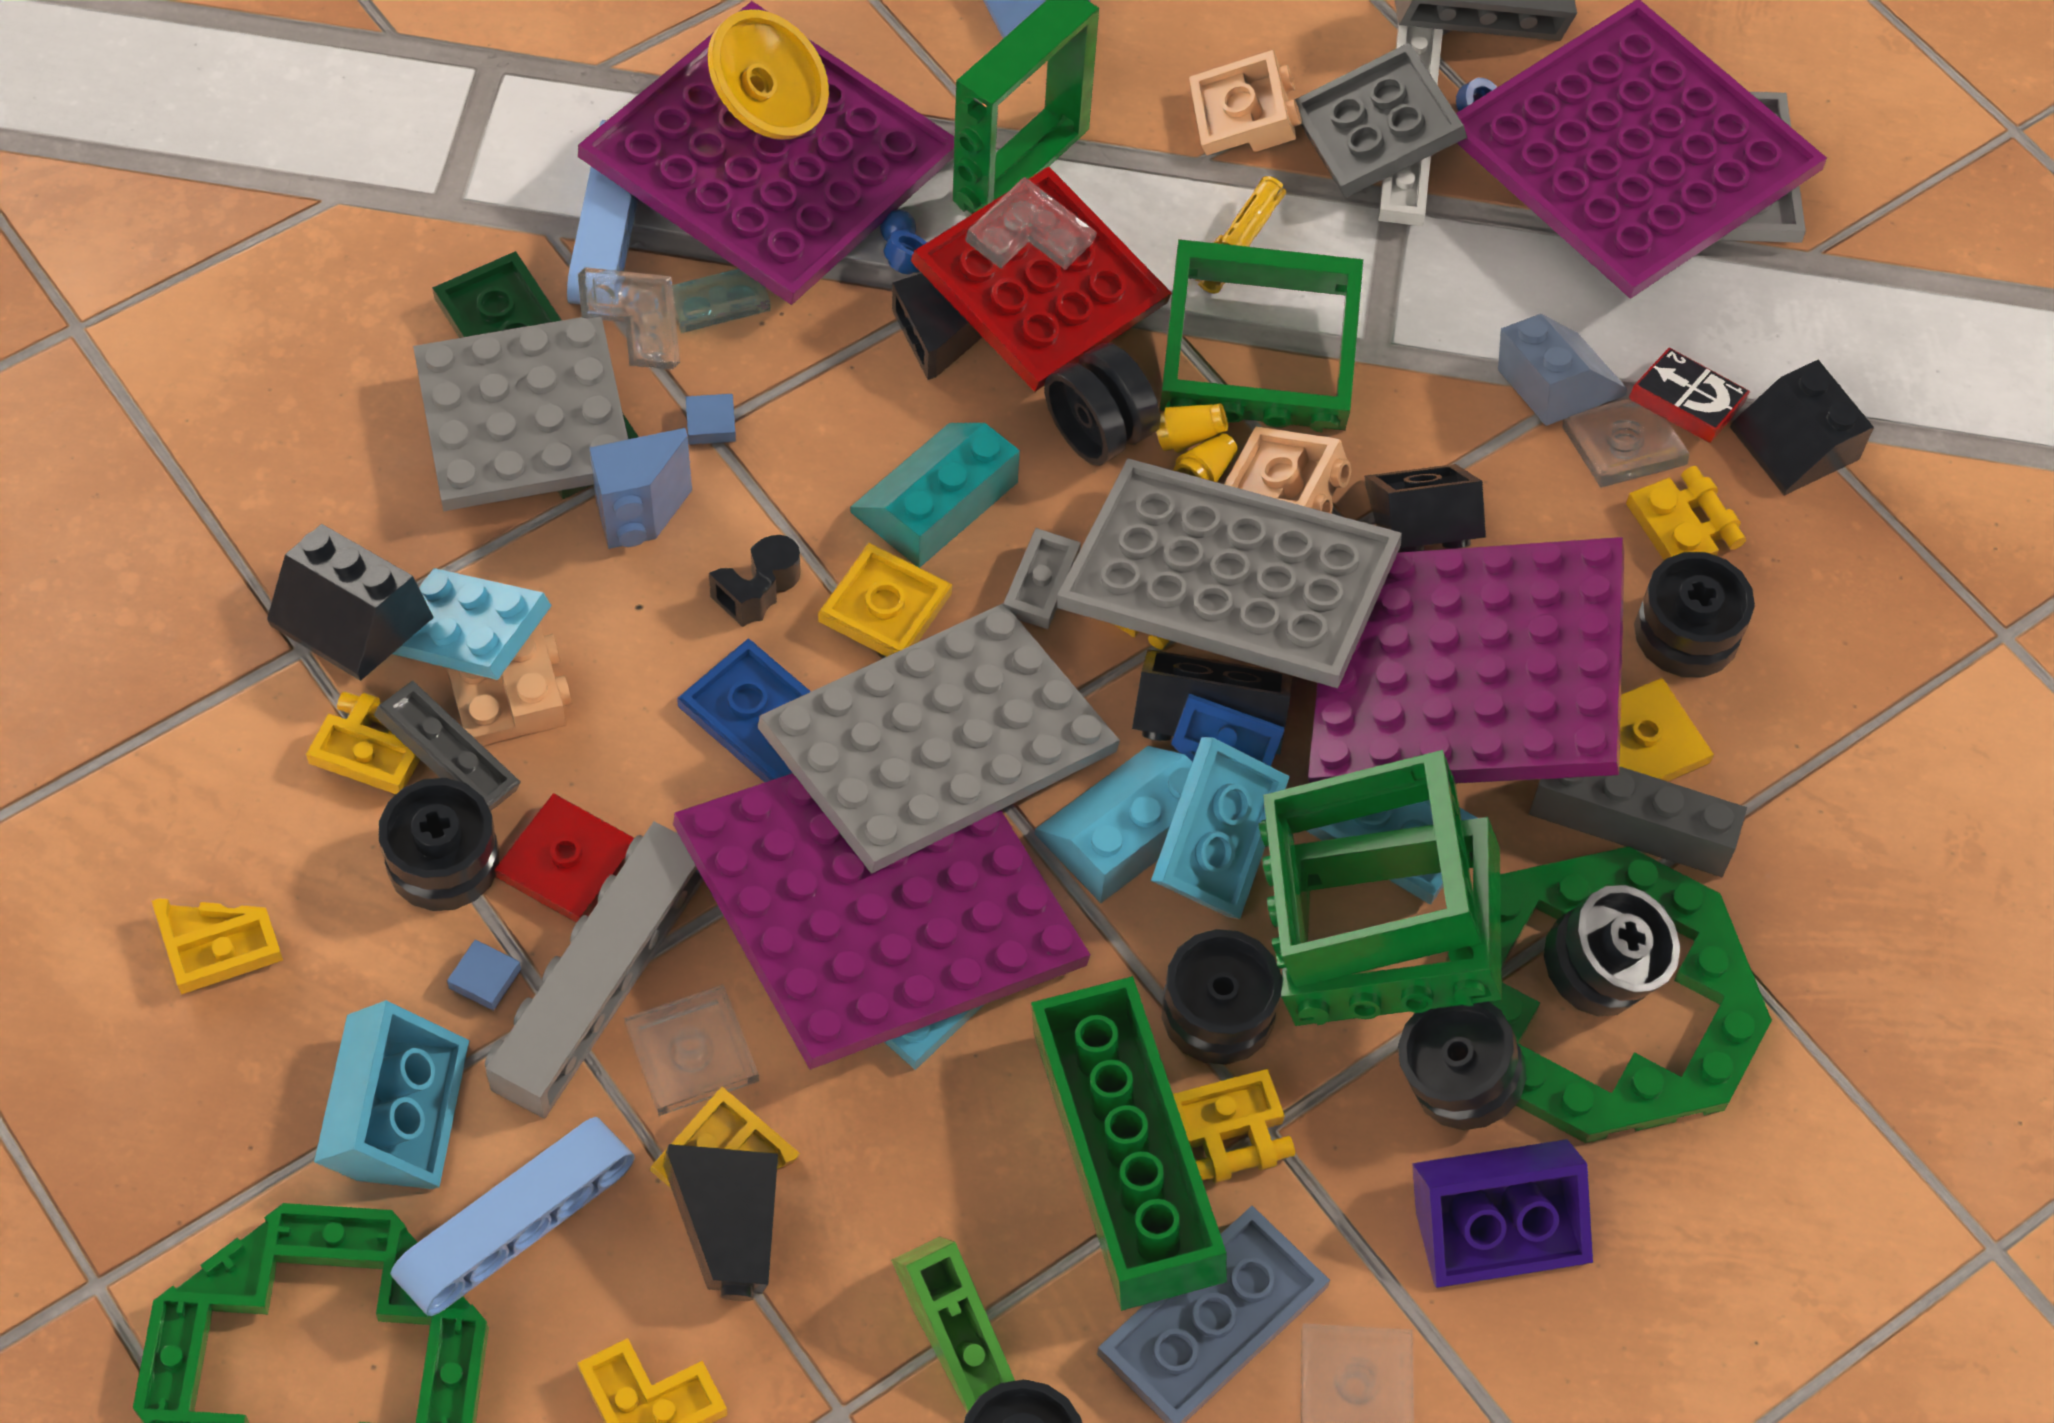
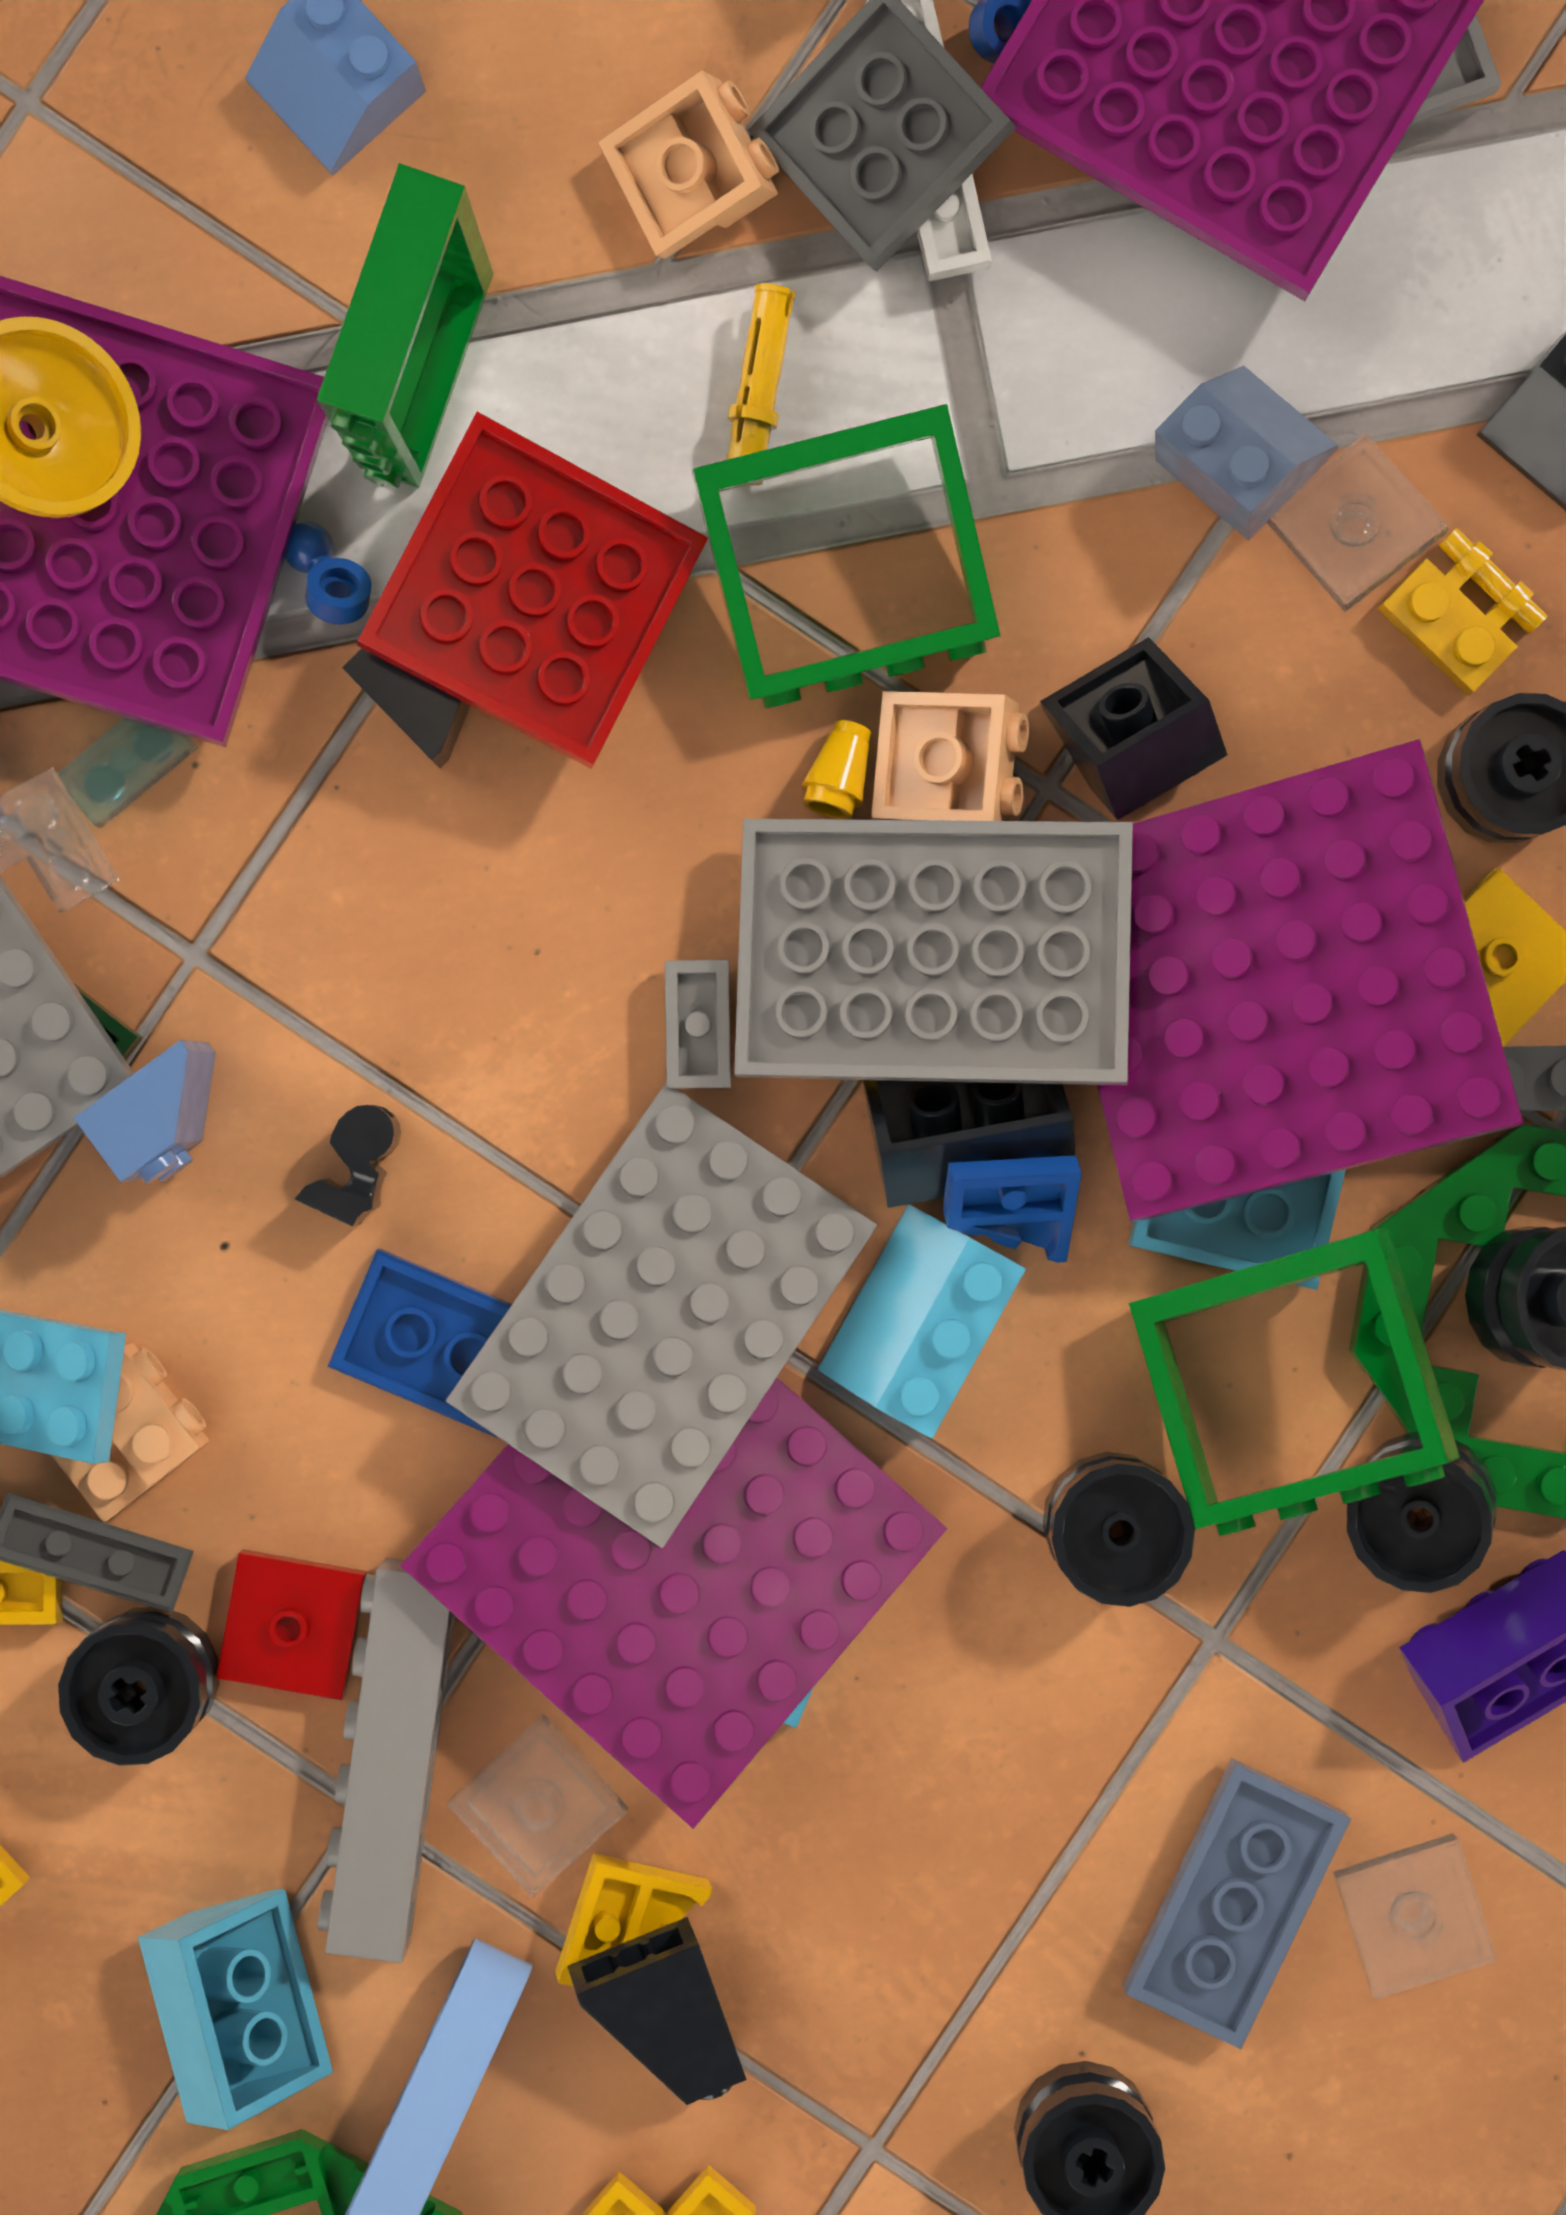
camera: 15 degrees left, 30 degrees up
medium blue tile [447,940,521,1011] -> none
medium blue tile [685,394,736,445] -> none
yellow plate [818,543,953,657] -> none
teal slope [850,423,1020,568] -> none
bright green slope [891,1237,1015,1413] -> none
clear plate [965,177,1097,270] -> none
green brick [1031,976,1227,1311] -> none
black wheel [1044,342,1161,466] -> none
medium azure plate [1151,737,1290,919] -> none
yellow cone [1156,403,1228,453] -> none
yellow plate [1173,1069,1295,1183] -> none
green window [1258,750,1482,987] -> none
tile [1628,347,1750,443] -> none

